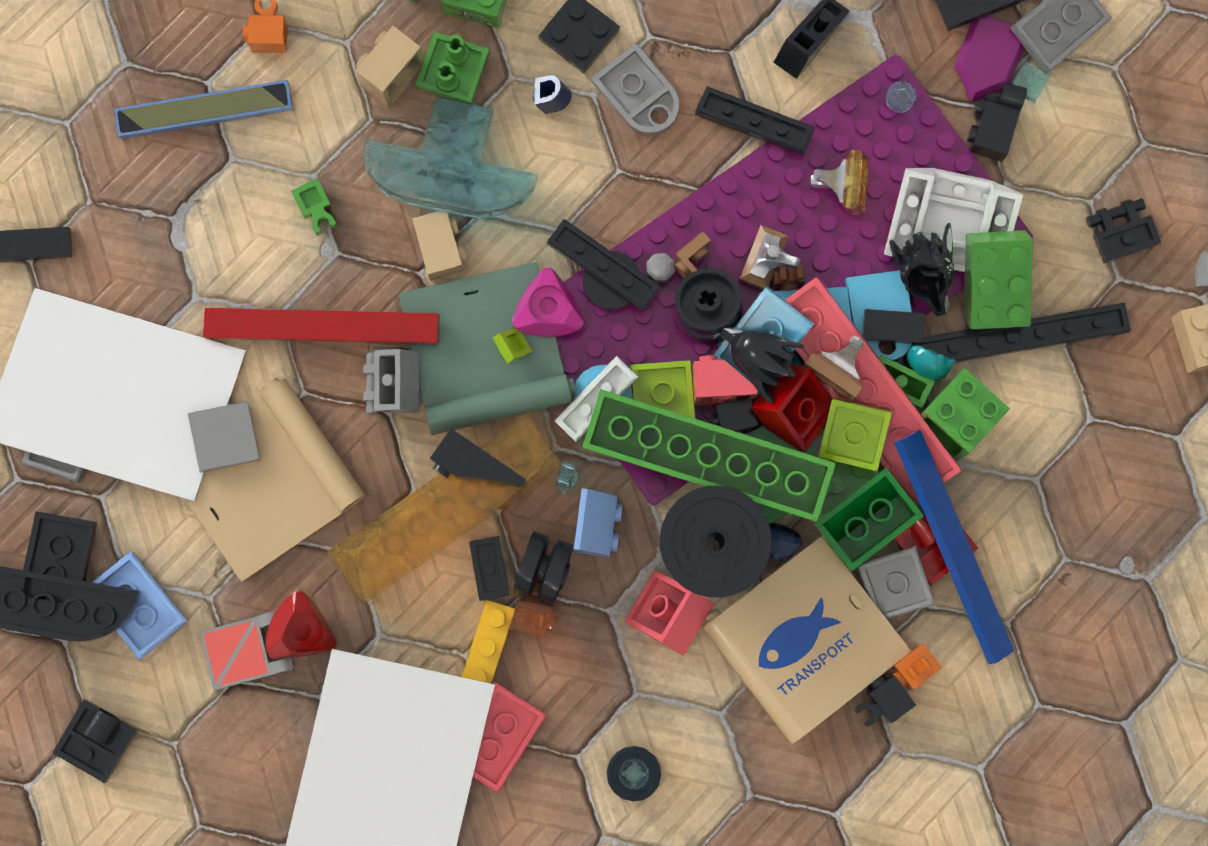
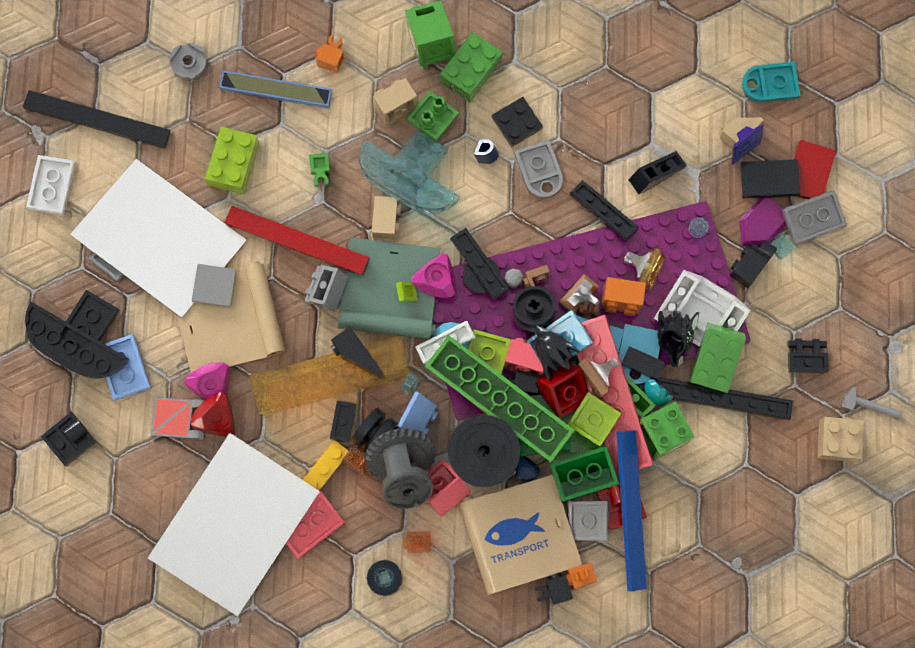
camera: 20 degrees right, 5 degrees down
none -> light grey plate [170,43,208,81]
none -> dark pink hat [184,362,229,400]
none -> lime brick [205,127,259,195]
none -> dark grey piece [365,428,436,509]
none -> clear orange brick [403,531,432,554]
none -> orange brick [601,277,646,316]

